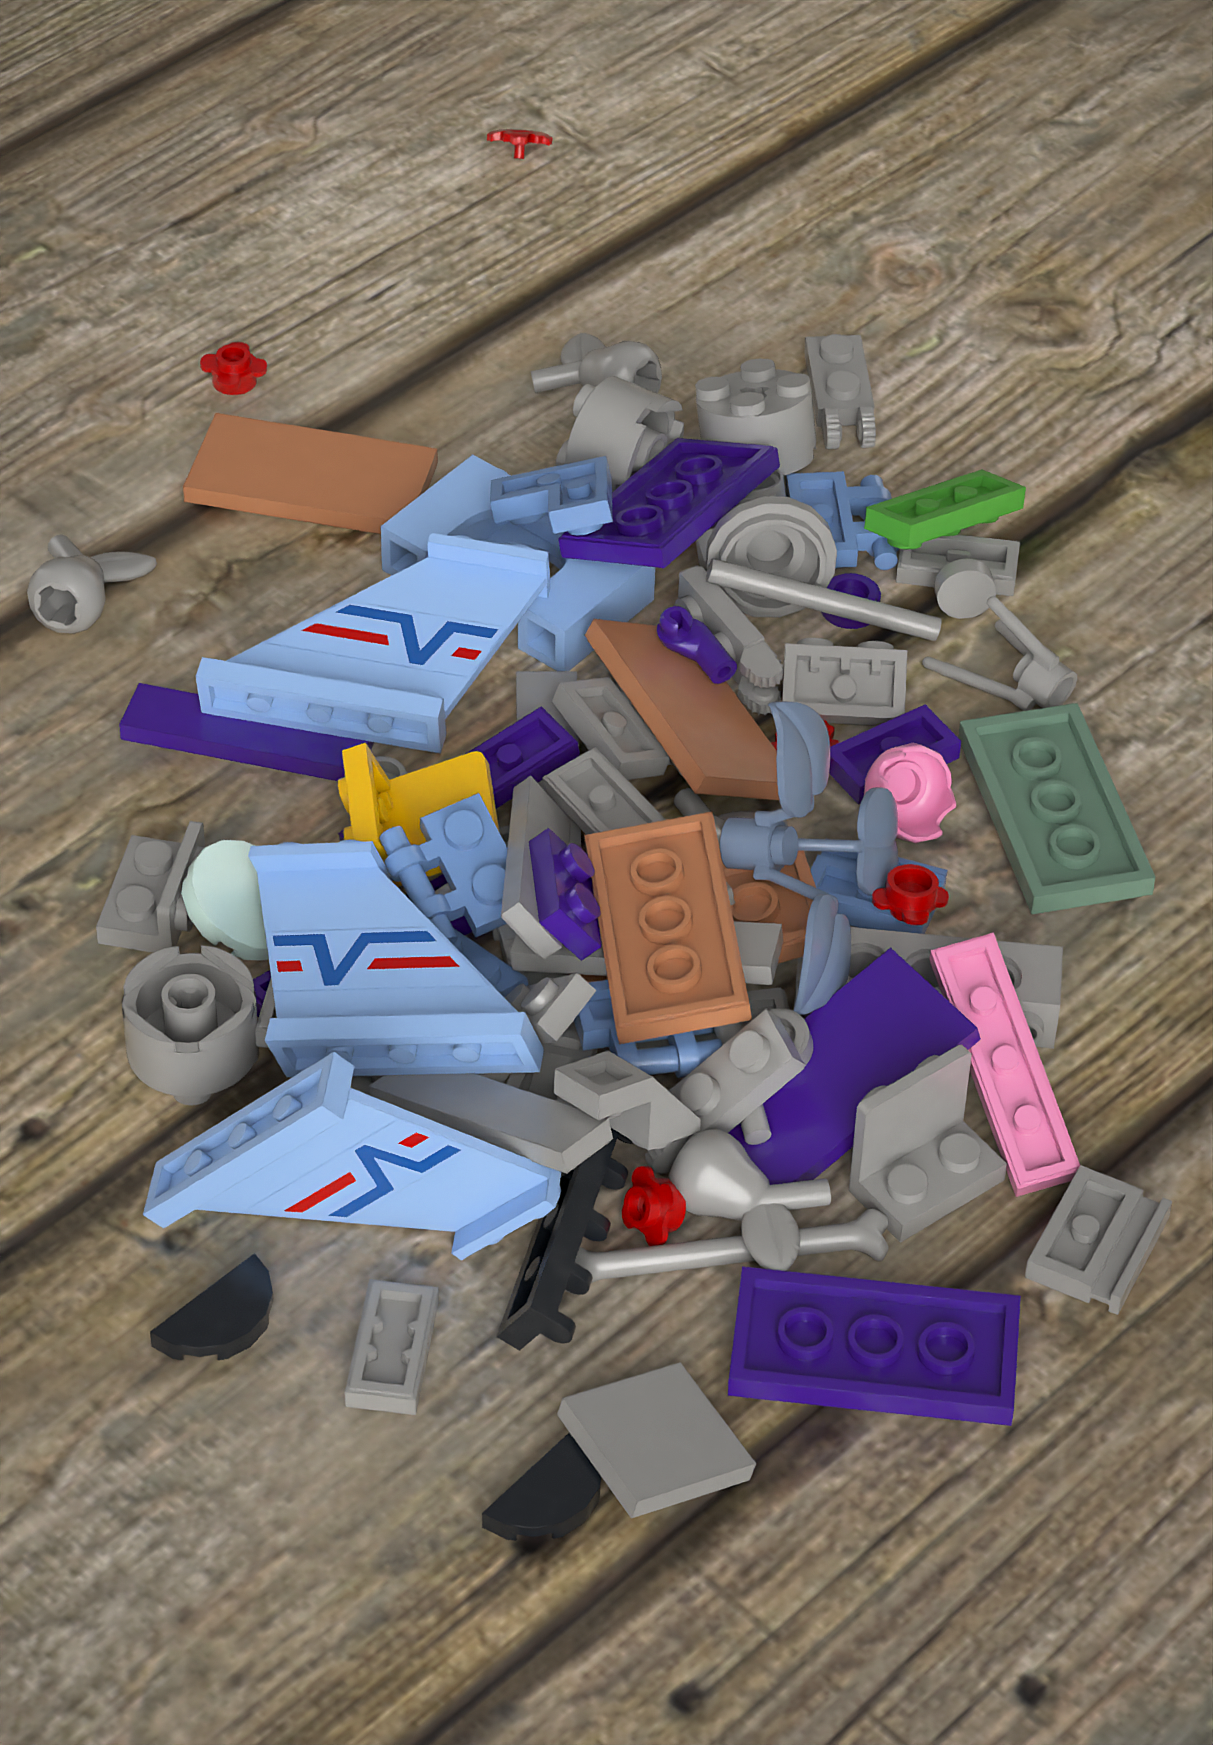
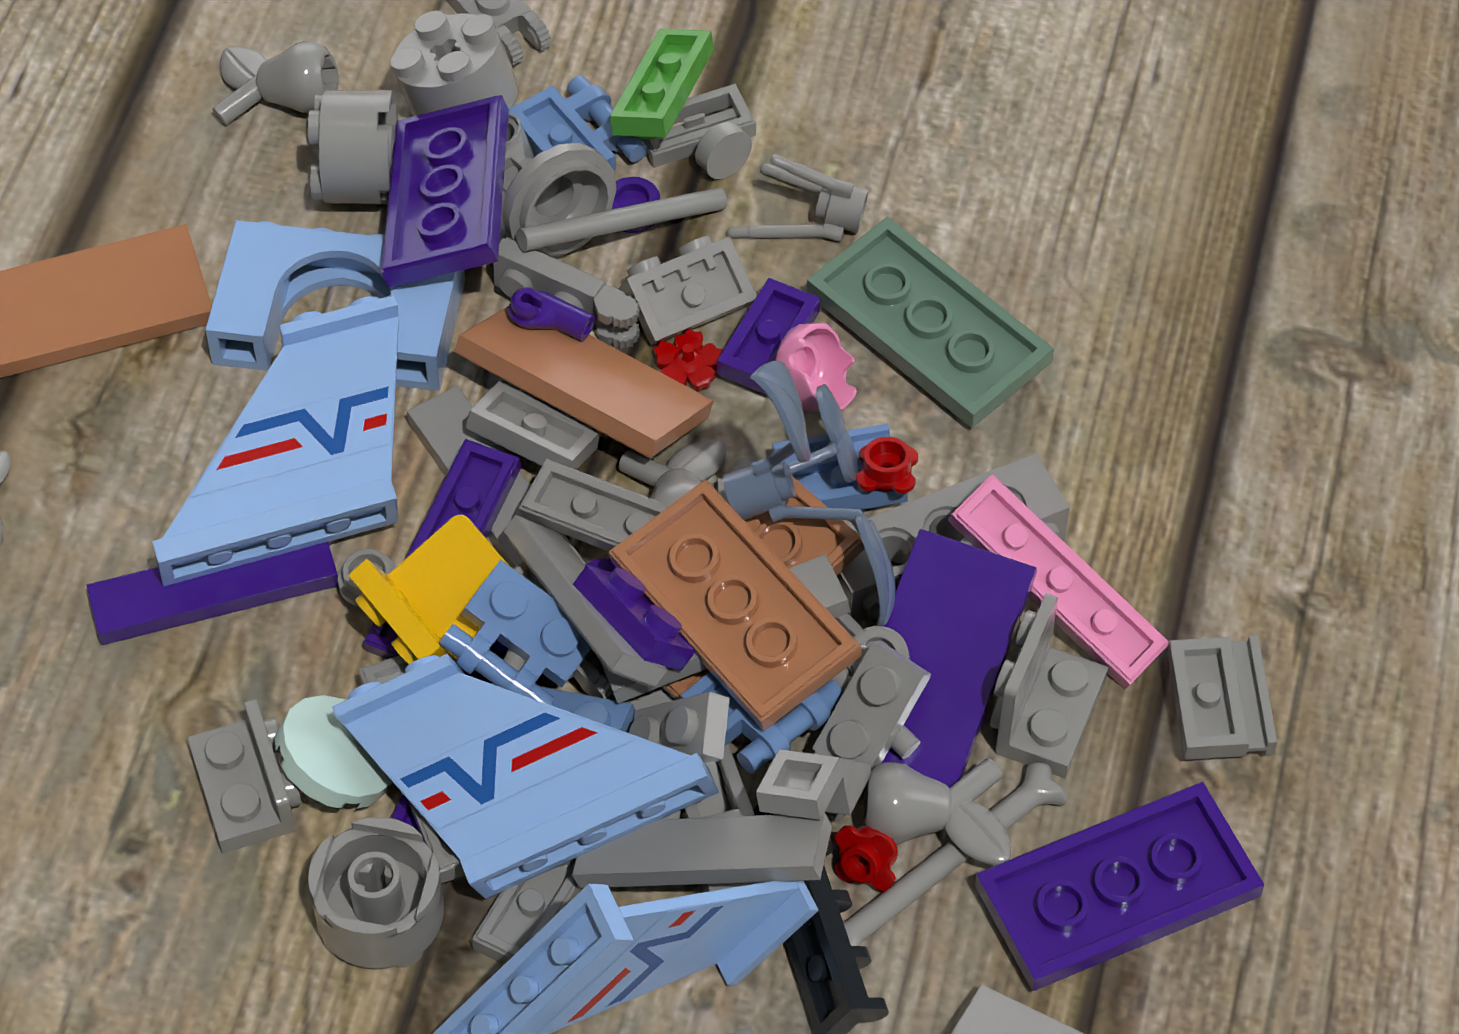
camera: 30 degrees left, 10 degrees up
medium blue plate [490,456,613,535] -> none

